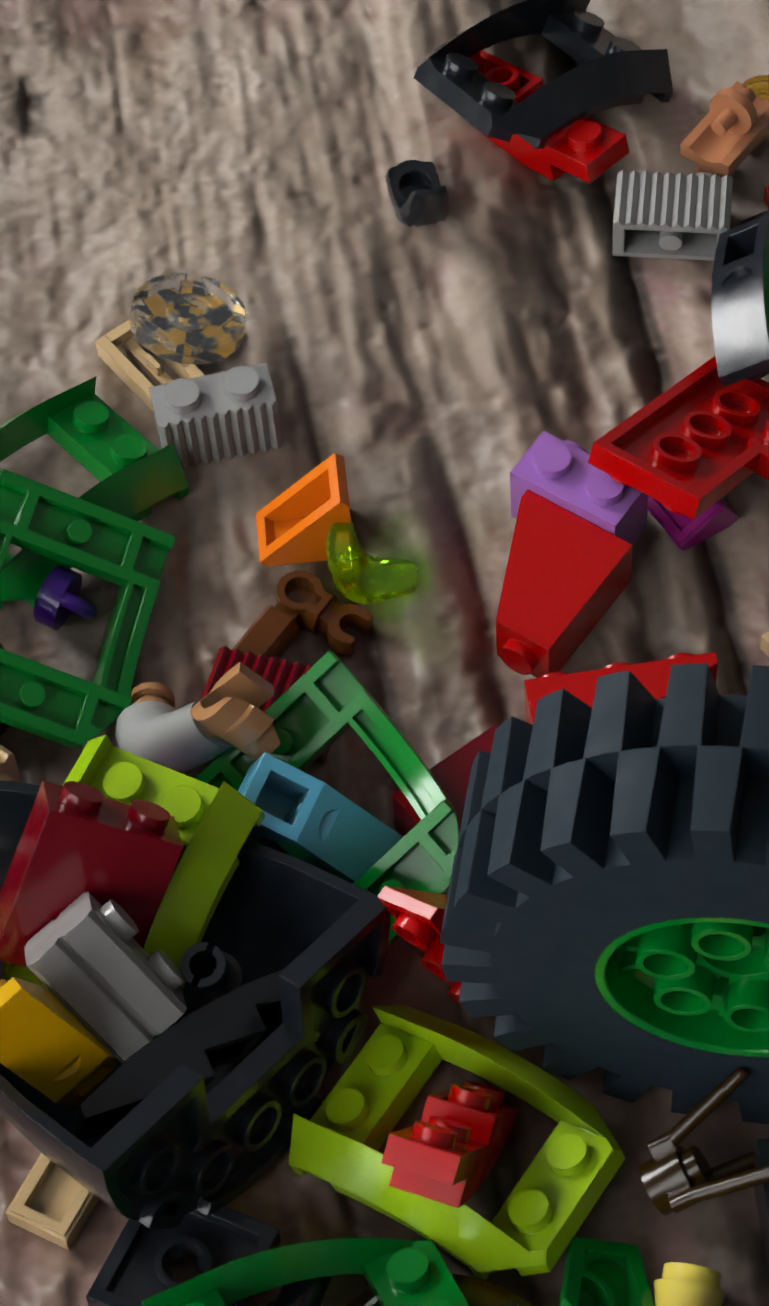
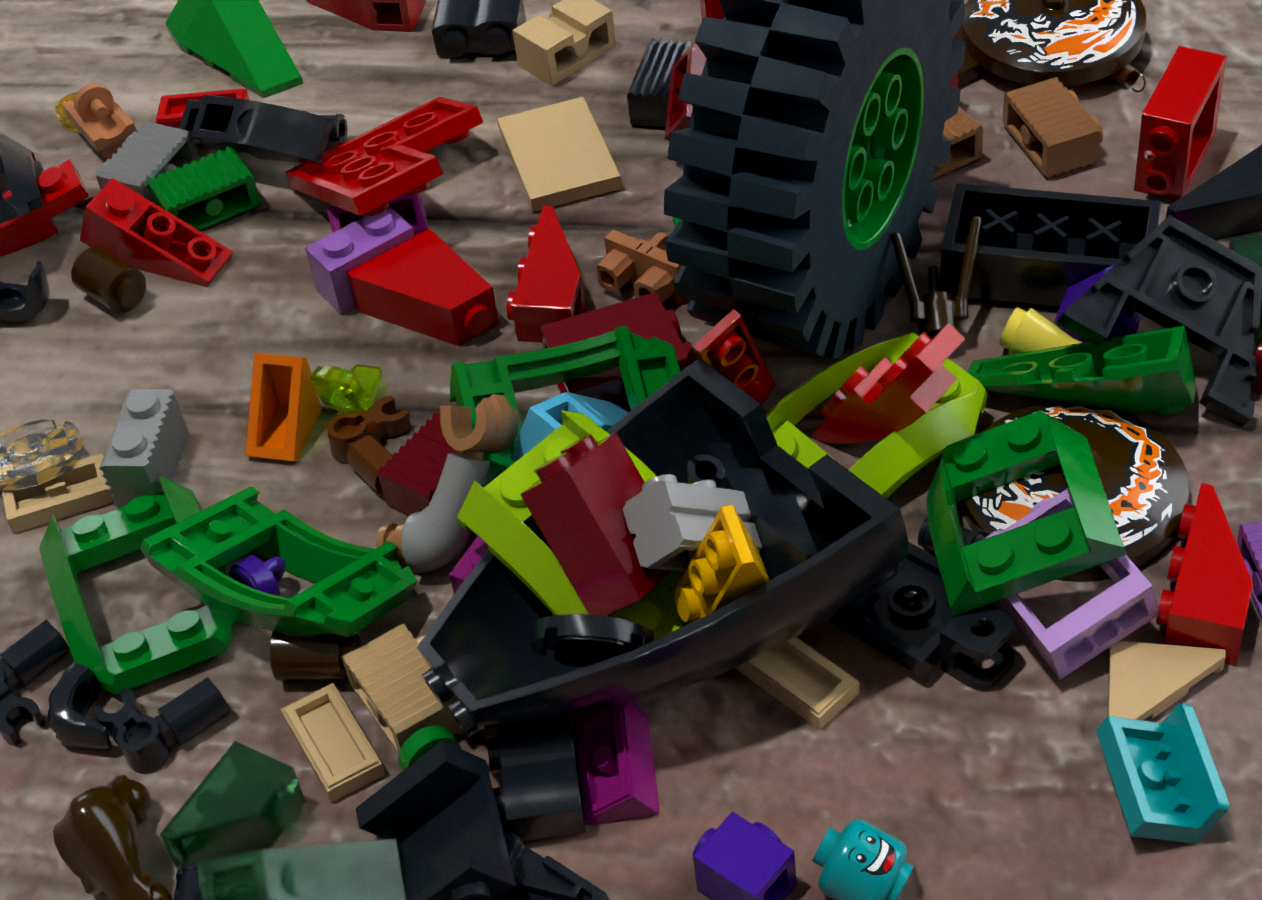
camera: 70 degrees left, 10 degrees down
none -> dark brown brick [71,247,146,313]
none -> red slope [79,178,233,287]
none -> green brick [148,146,261,231]

